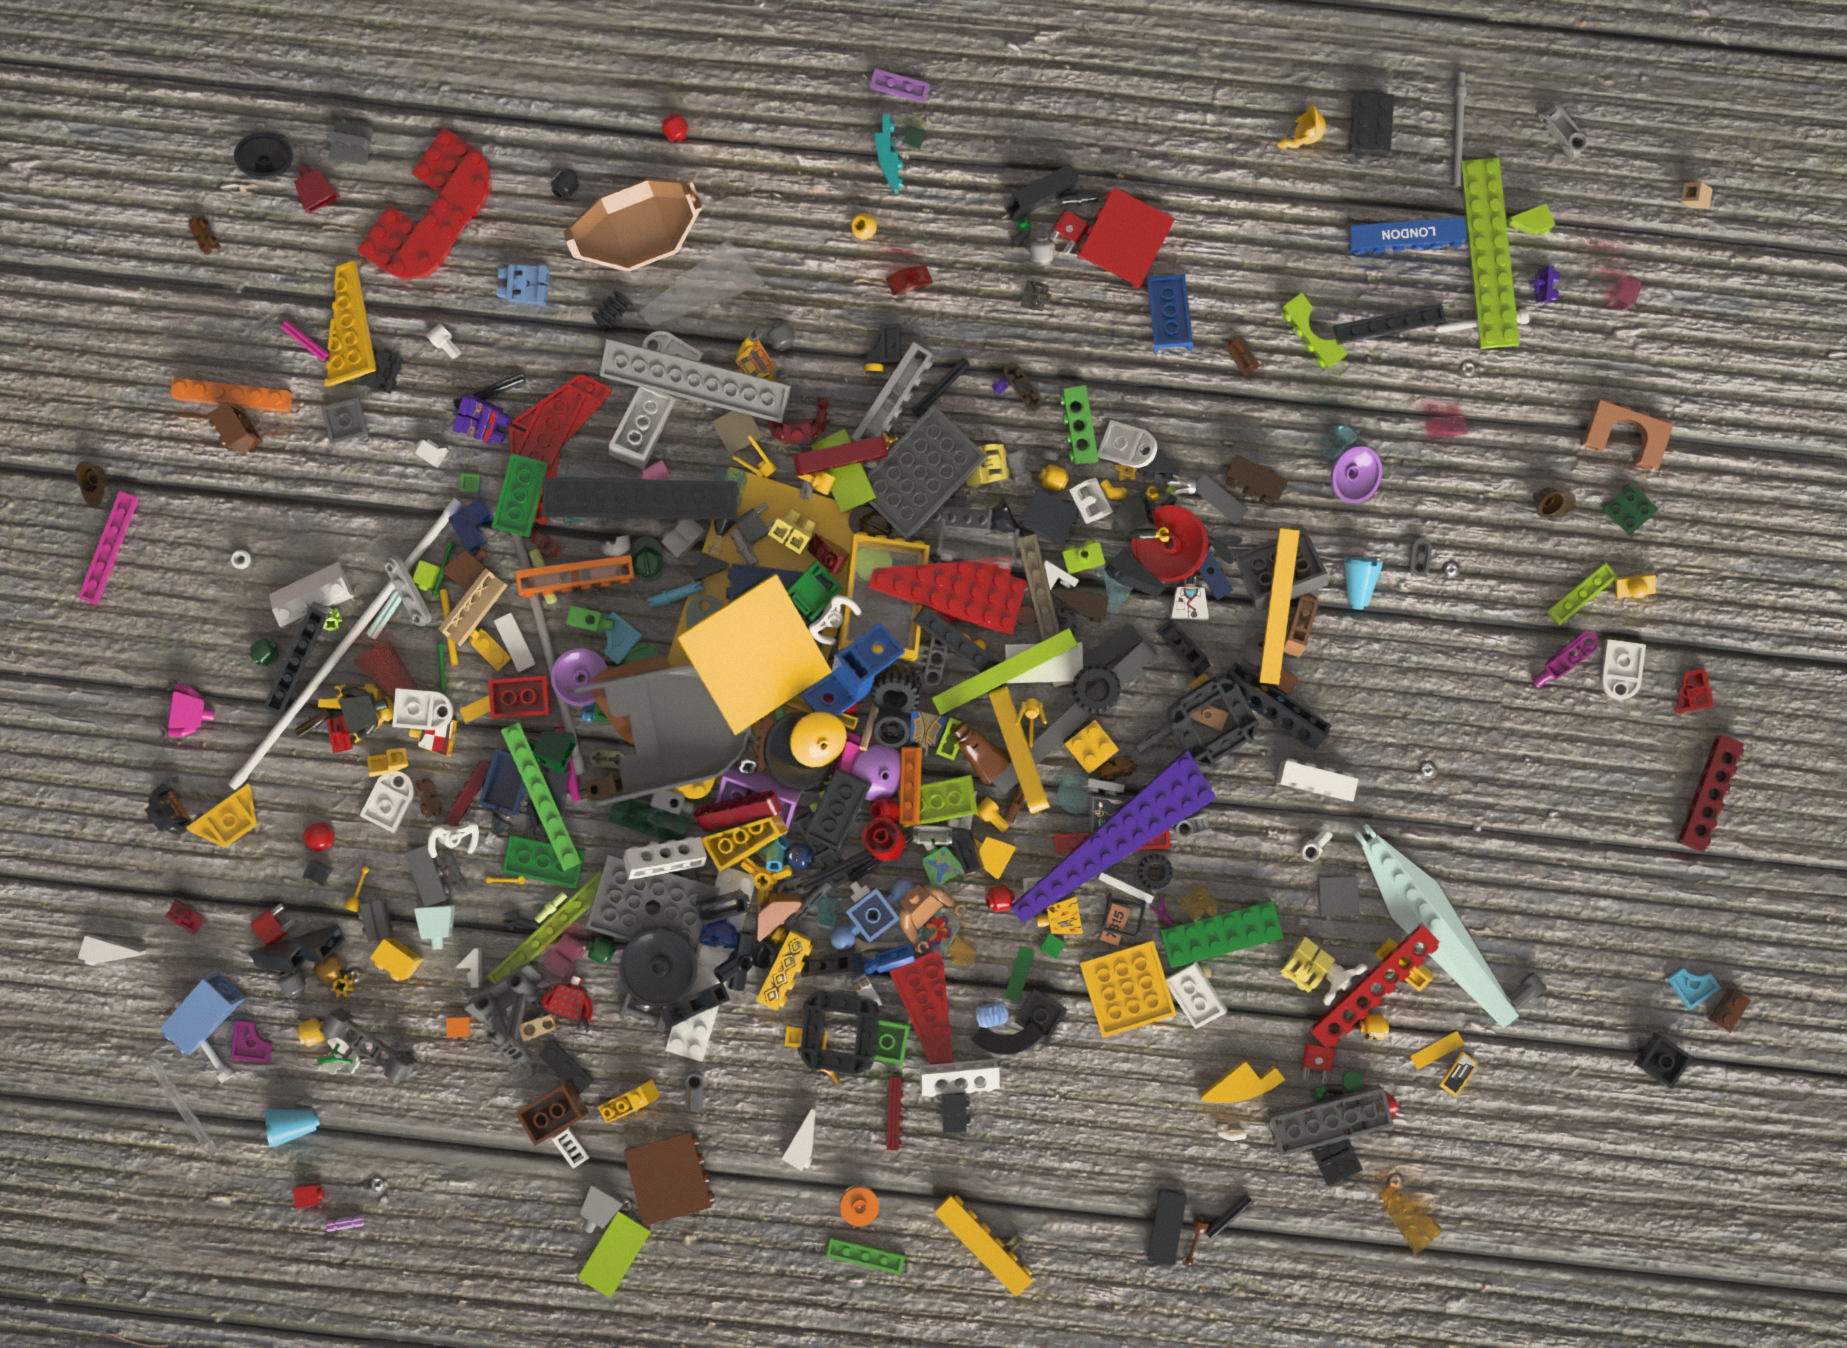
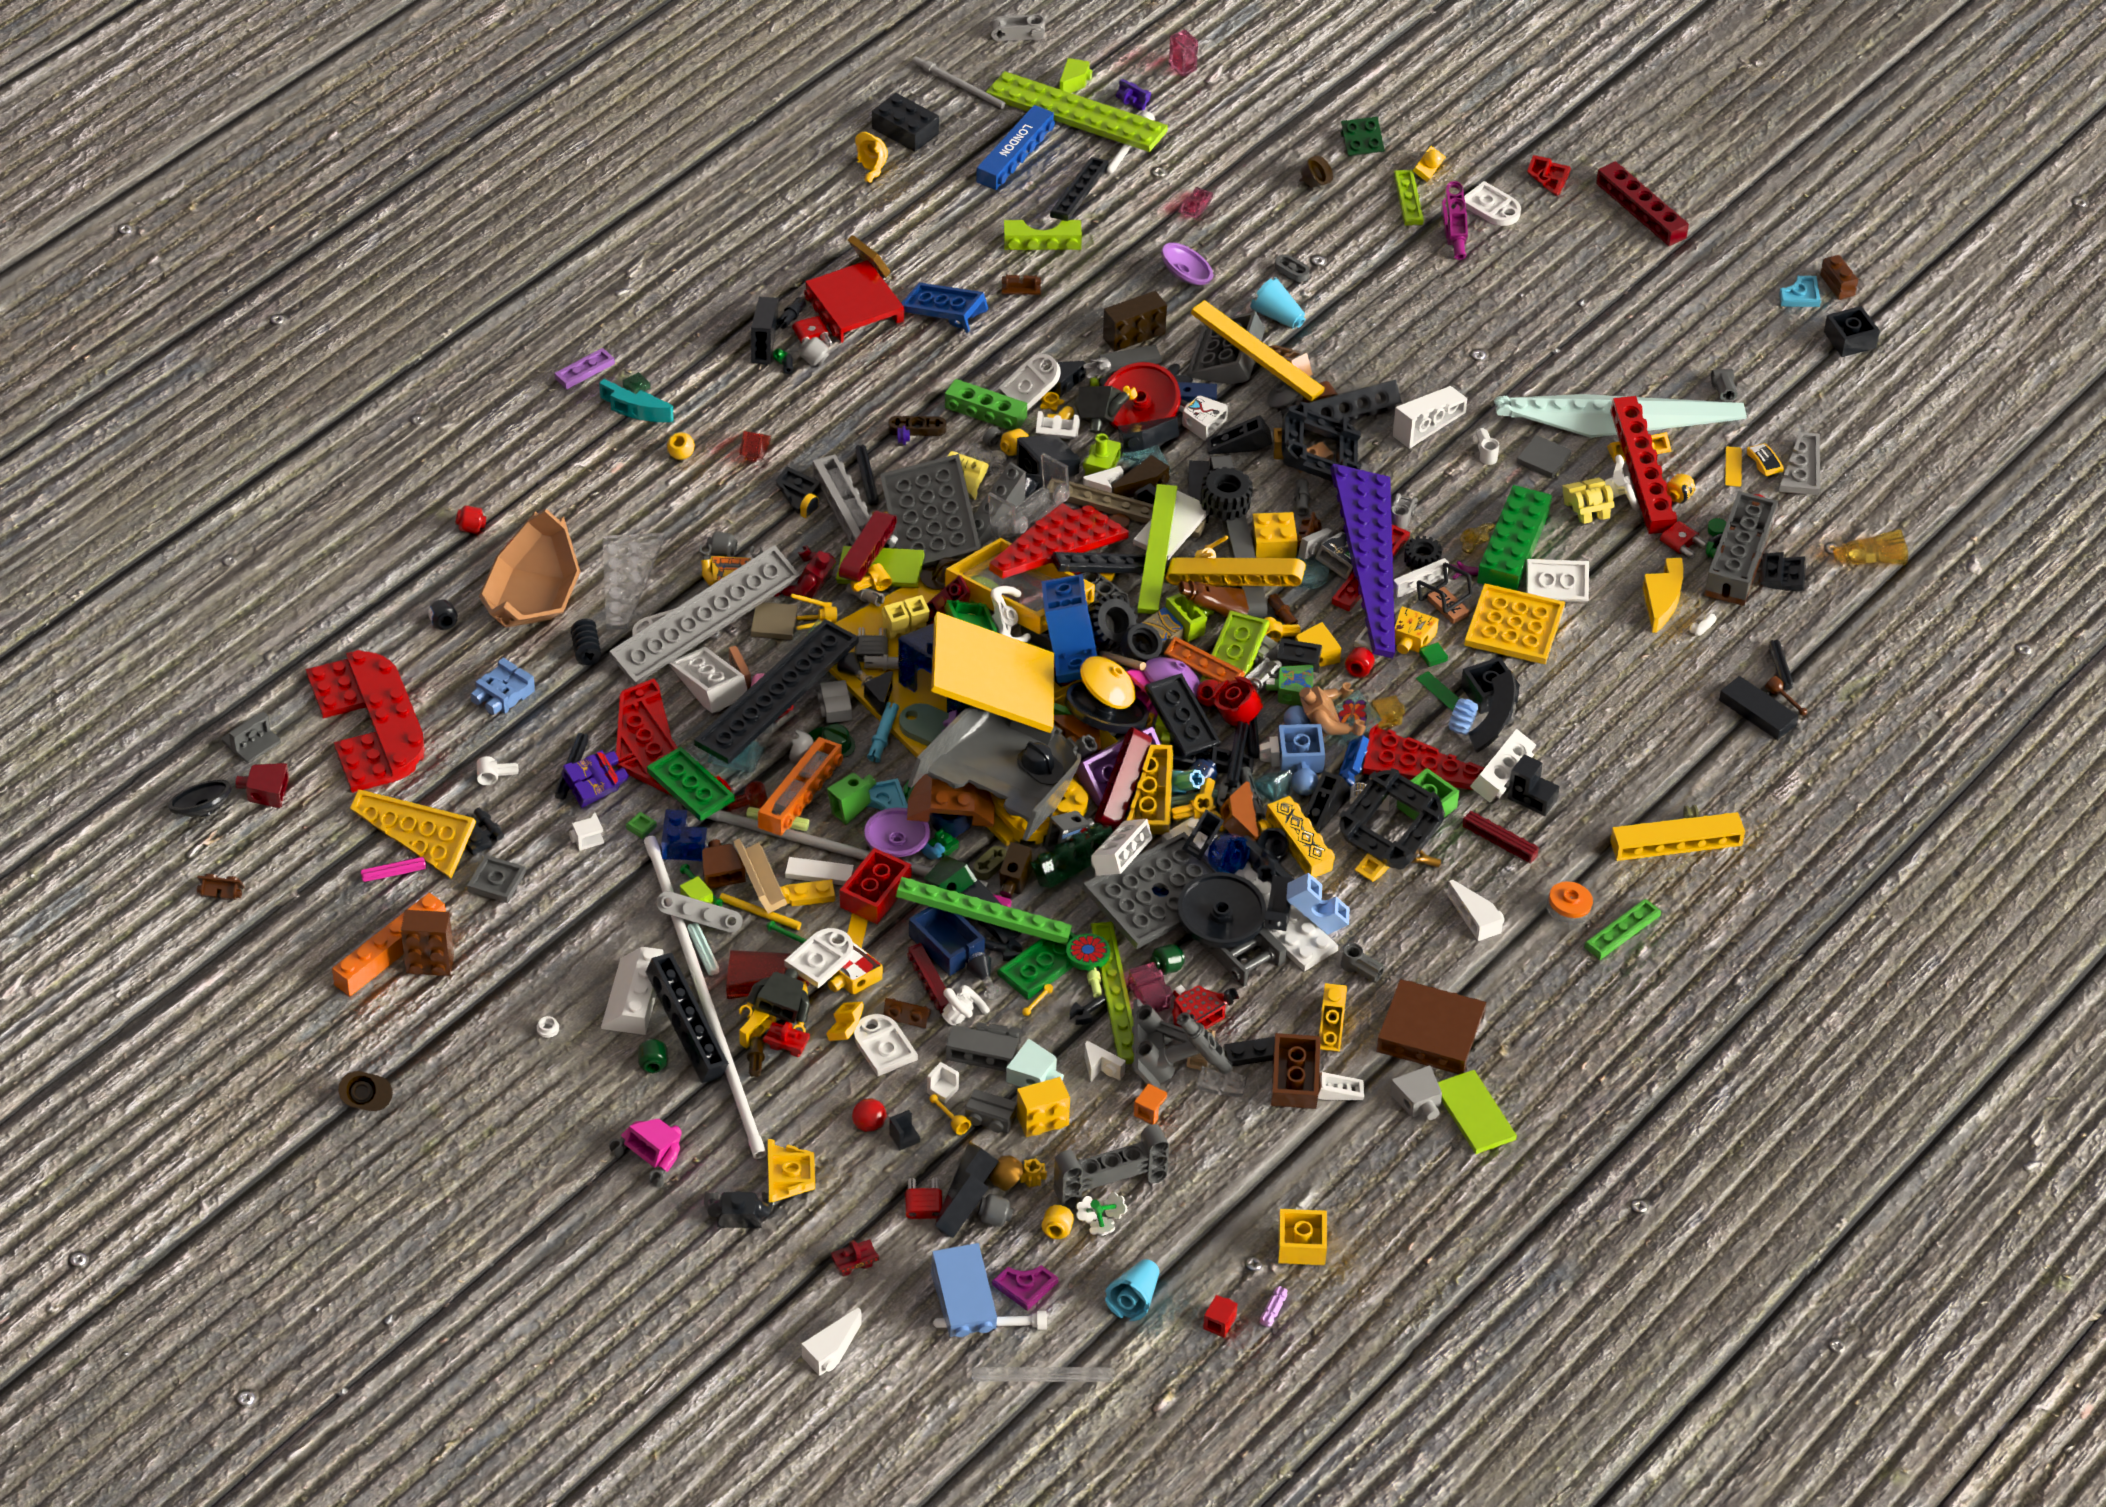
camera: 65 degrees left, 40 degrees down
dark pink plate [78,491,139,605] -> none
clear smoke brick [1020,280,1051,311] -> none
clear light blue hinge [1320,424,1360,459] -> none
nougat arch [1581,399,1673,471] -> none
none -> nougat tile [729,646,751,690]
none -> pearl gold tile [848,235,891,278]
none -> white panel [927,1062,959,1104]
none -> black piece [1017,741,1064,785]
none -> tile [1066,933,1110,971]
none -> yellow brick [1278,1209,1327,1265]
none -> light blue arch [1286,873,1349,935]
none -> light grey wing [1779,432,1820,495]

